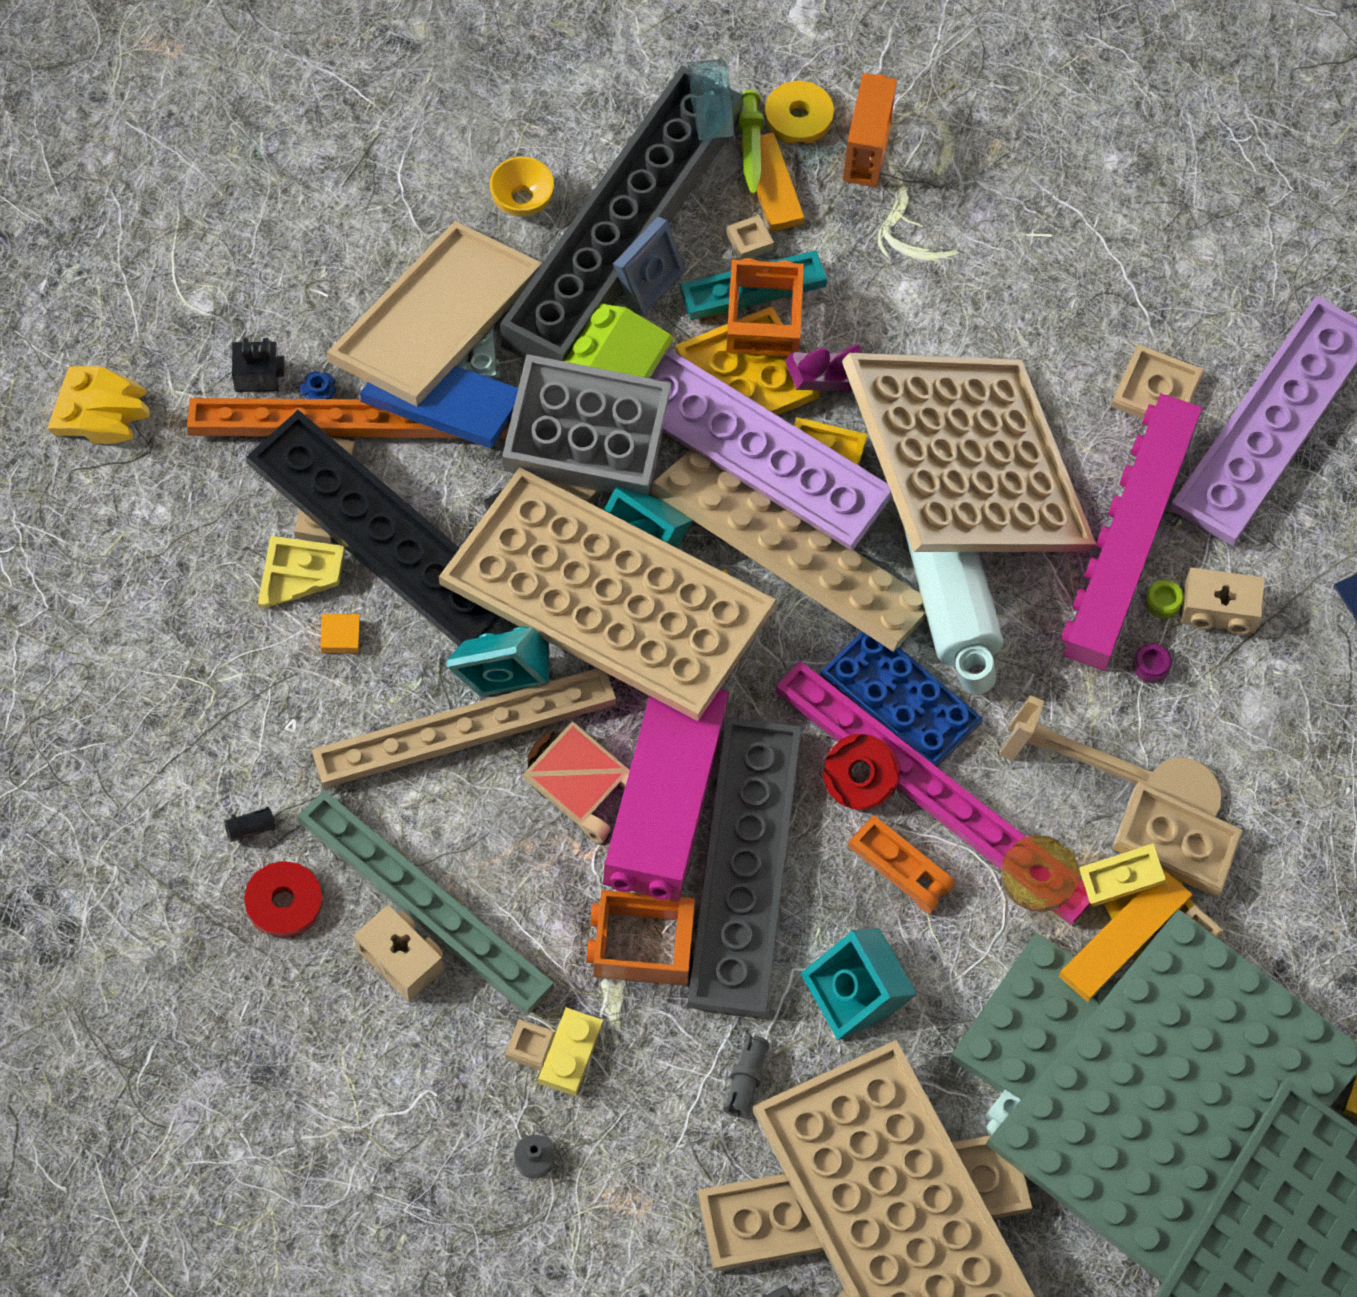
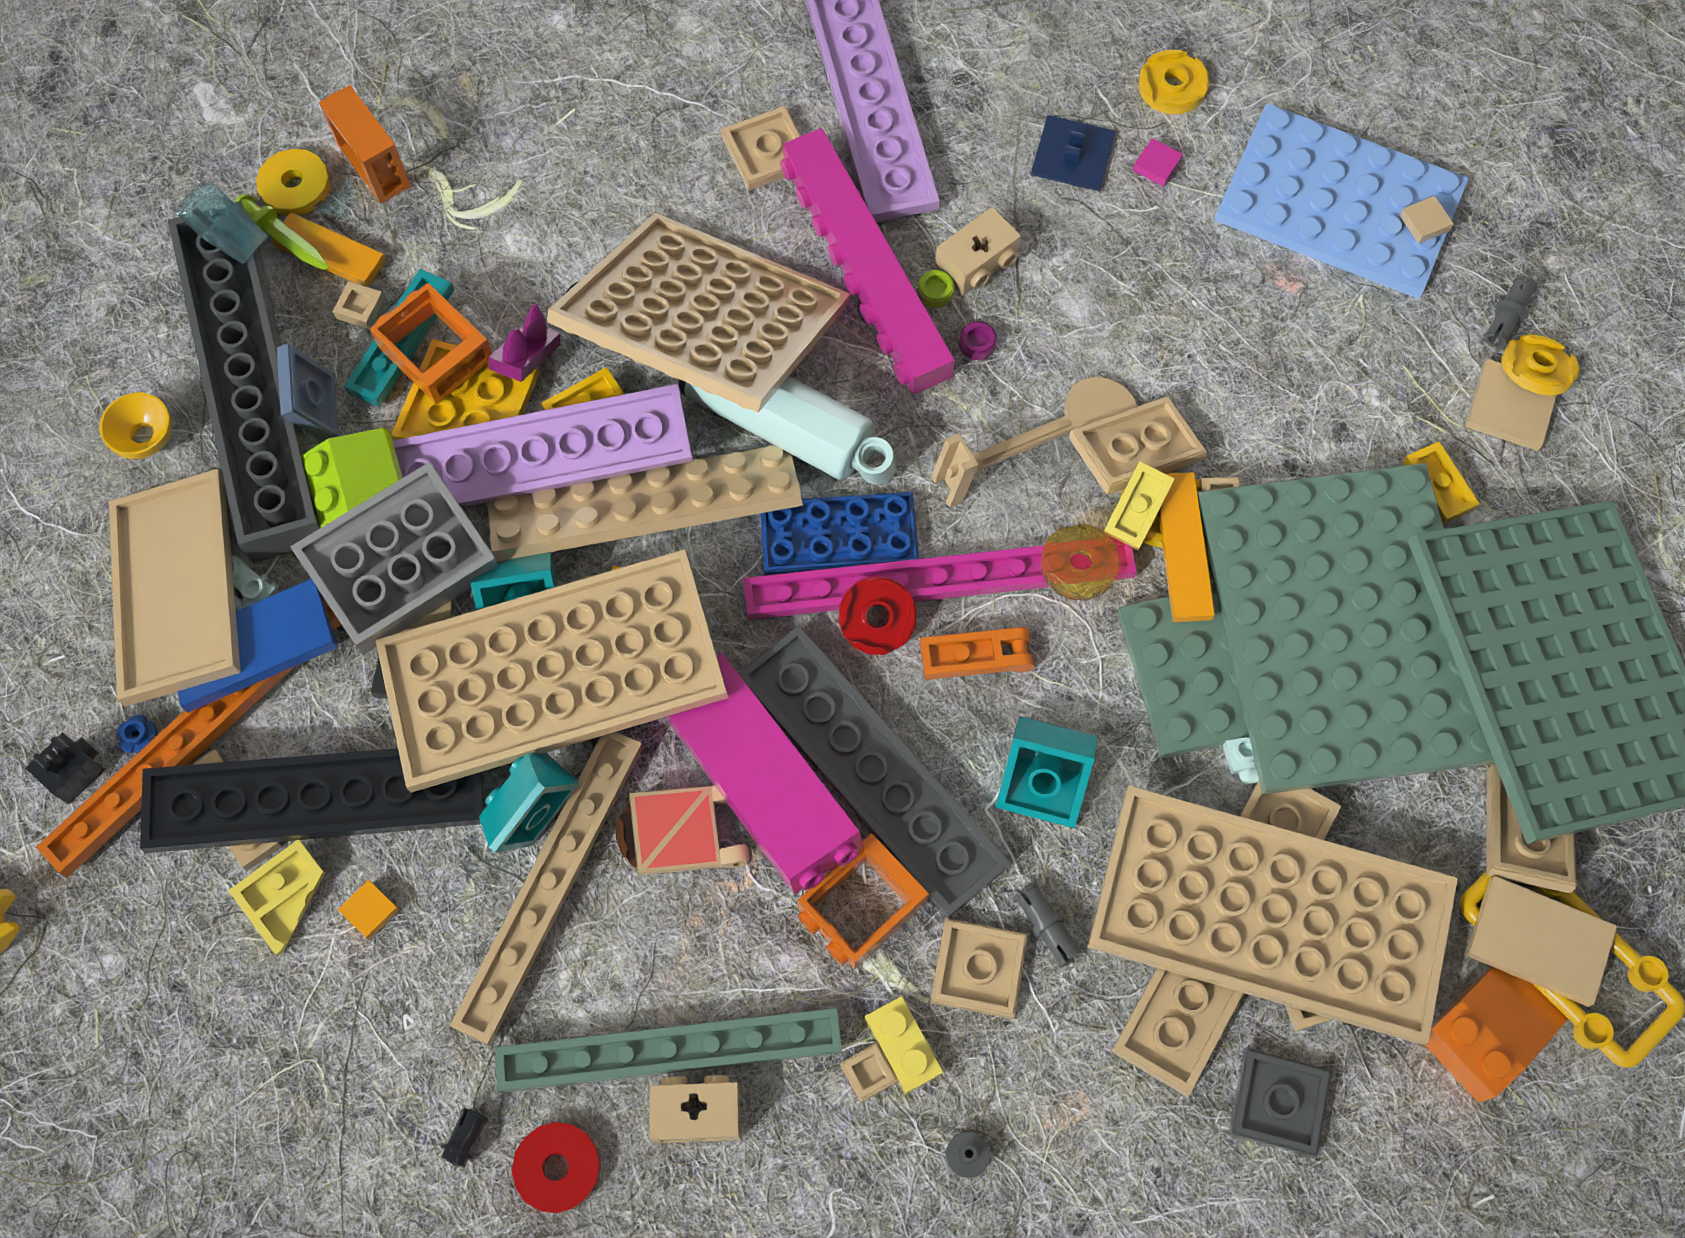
camera: 45 degrees left, 5 degrees up
none -> tan tile [930,918,1028,1019]

